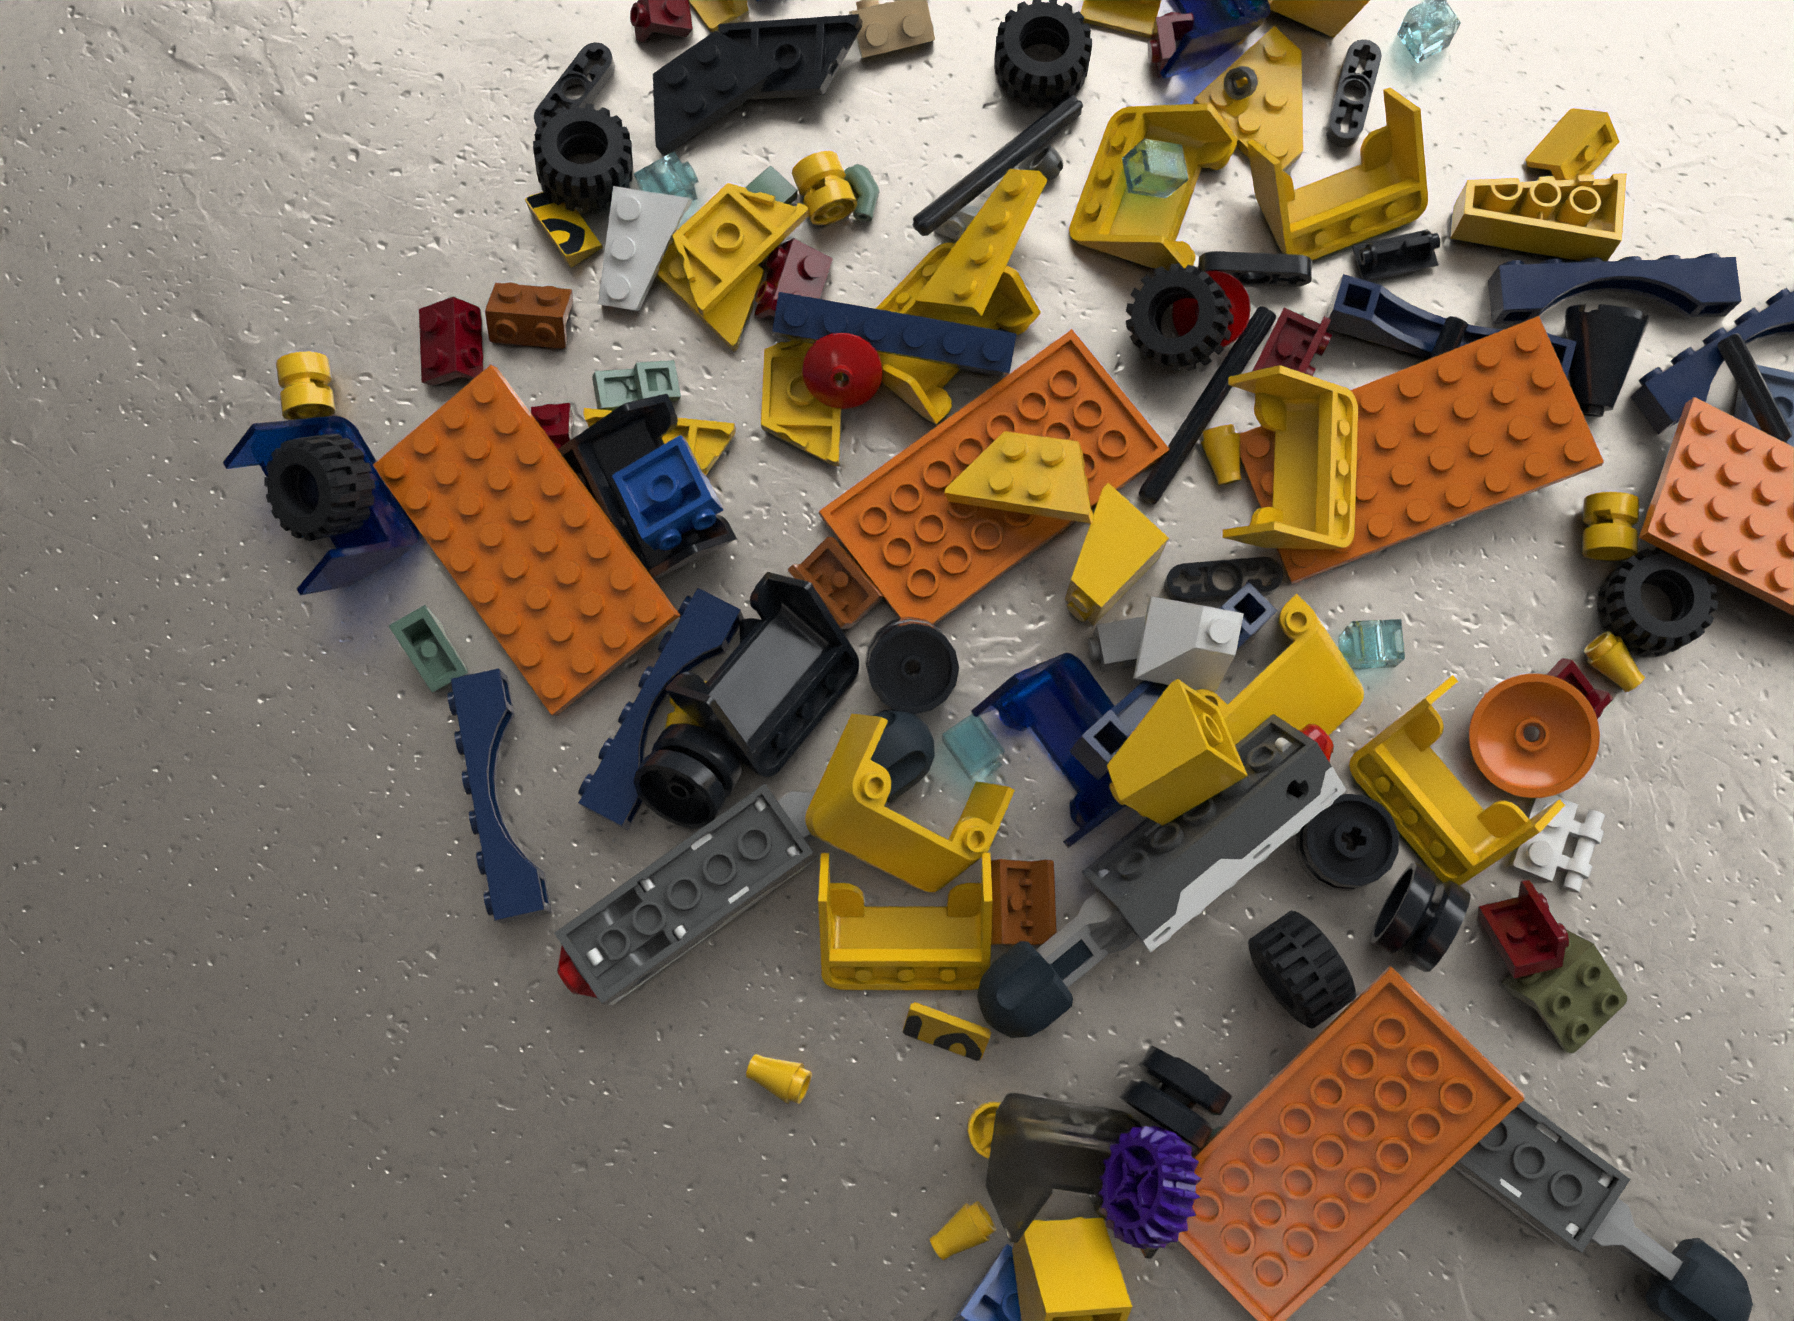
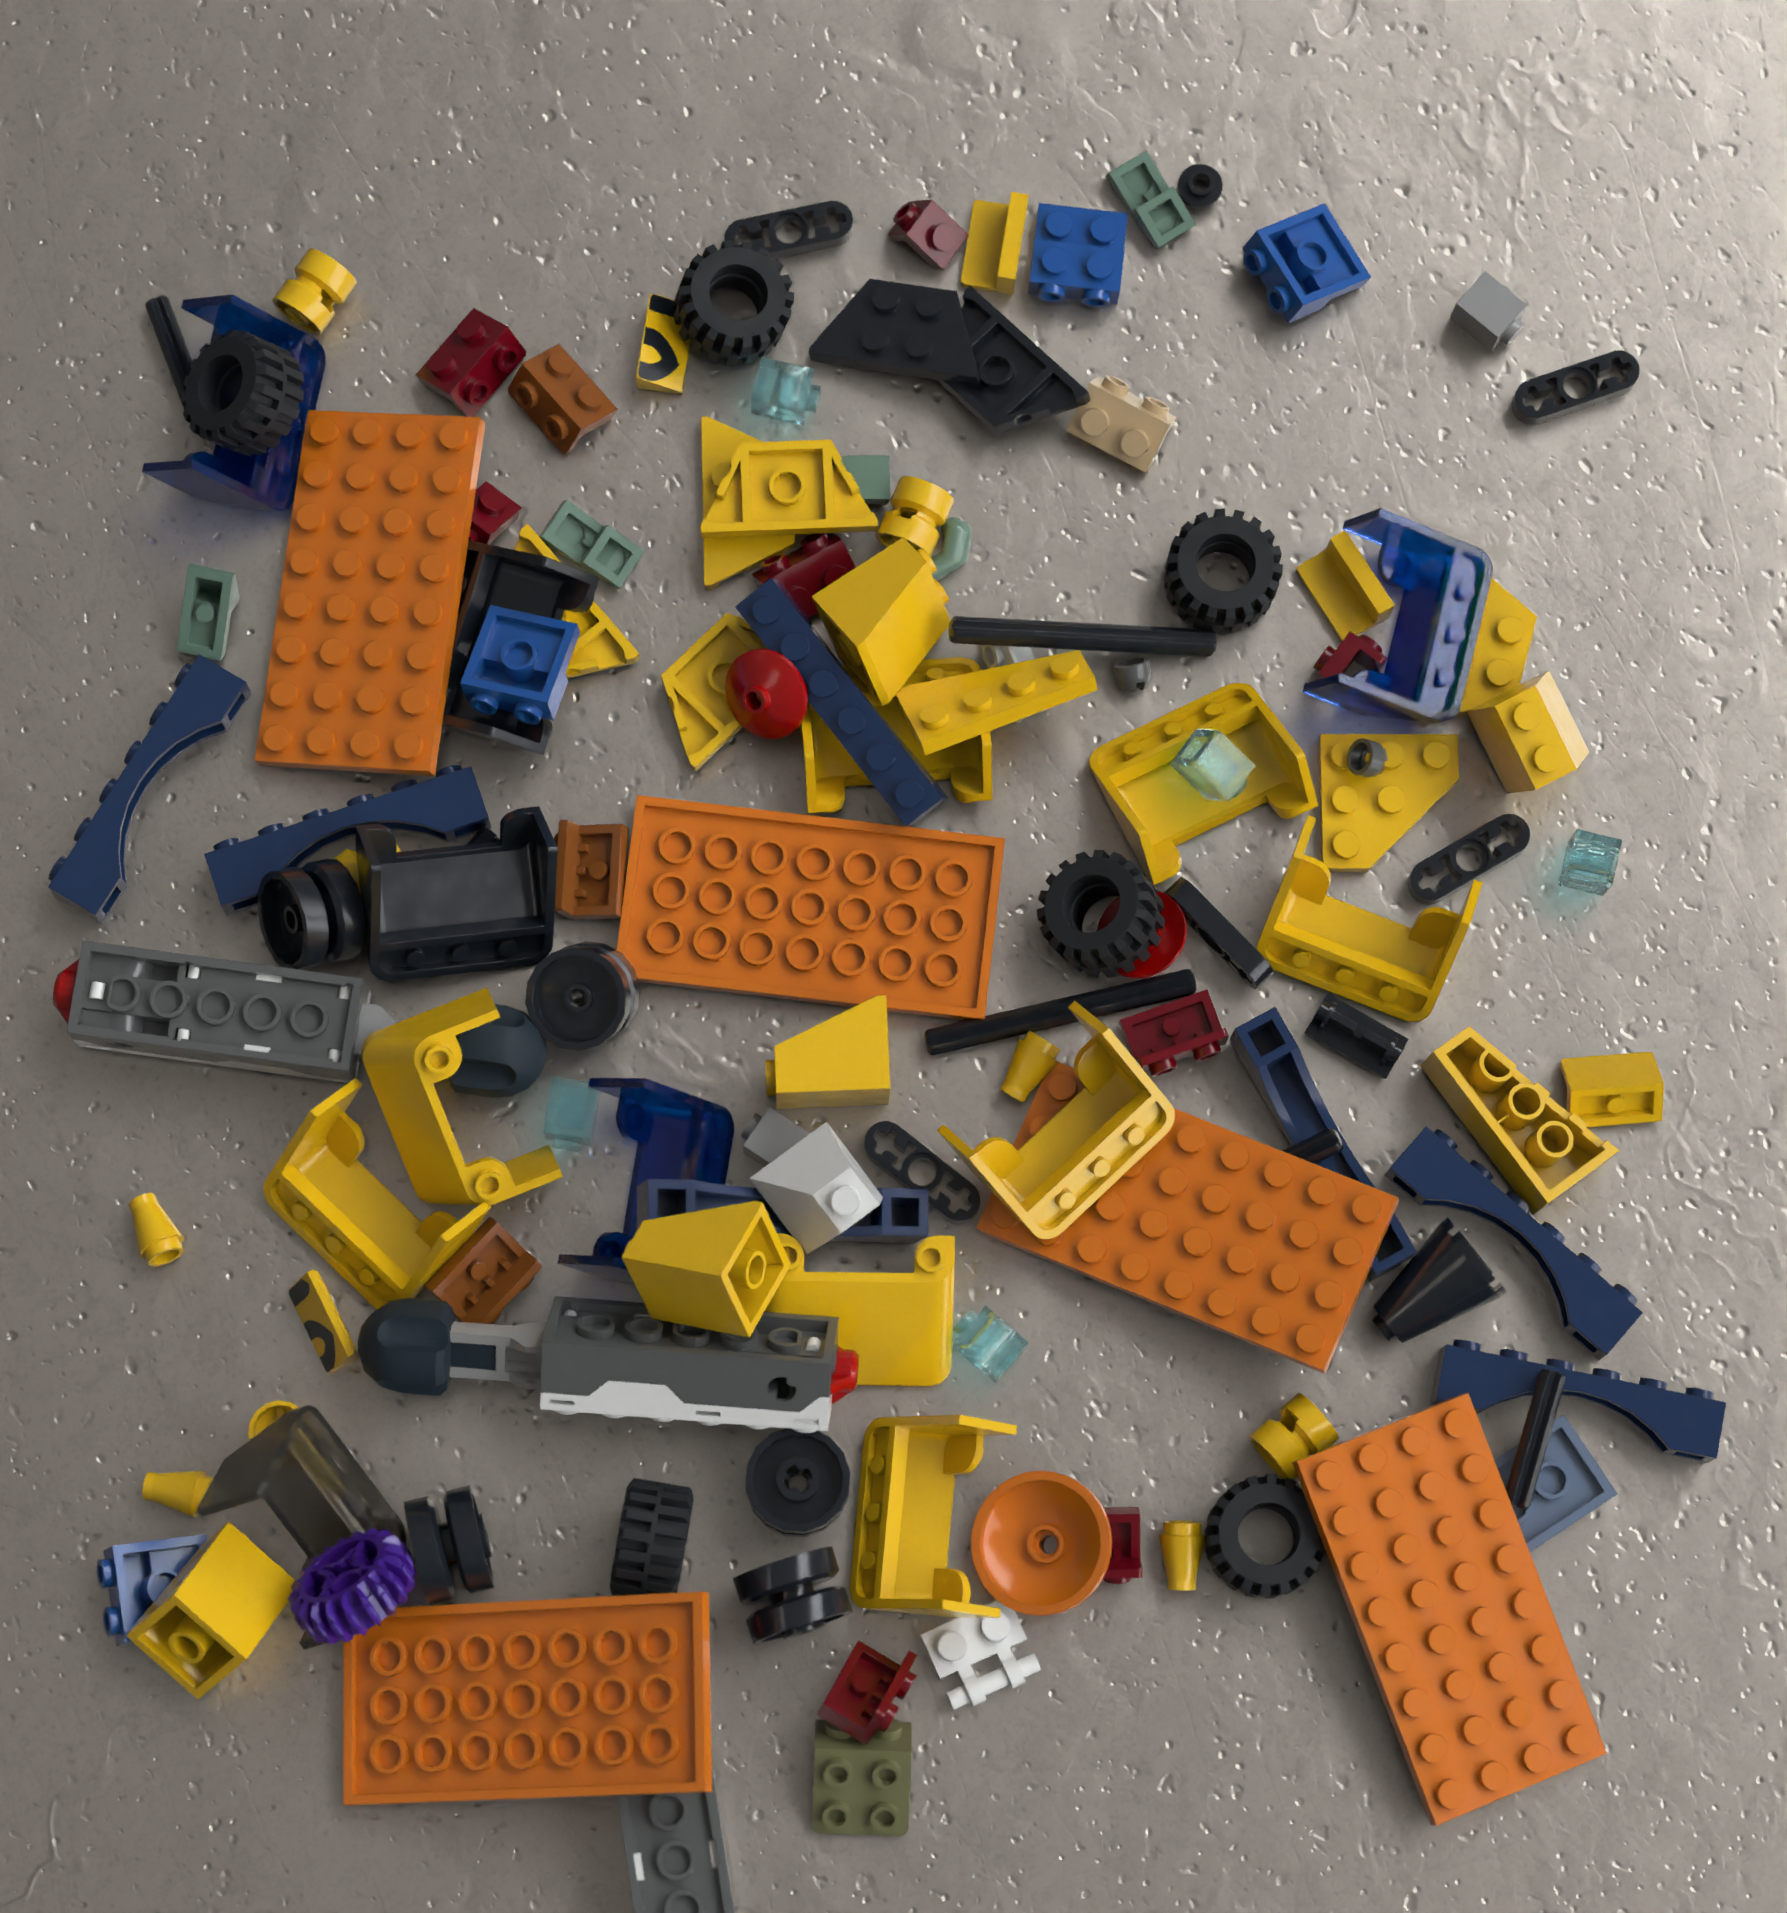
camera: 35 degrees right, 0 degrees up
white wing [598,186,693,311] -> none
yellow wing [944,431,1094,524] -> none
none -> black axle [145,295,192,410]
none -> yellow slope [811,537,951,707]

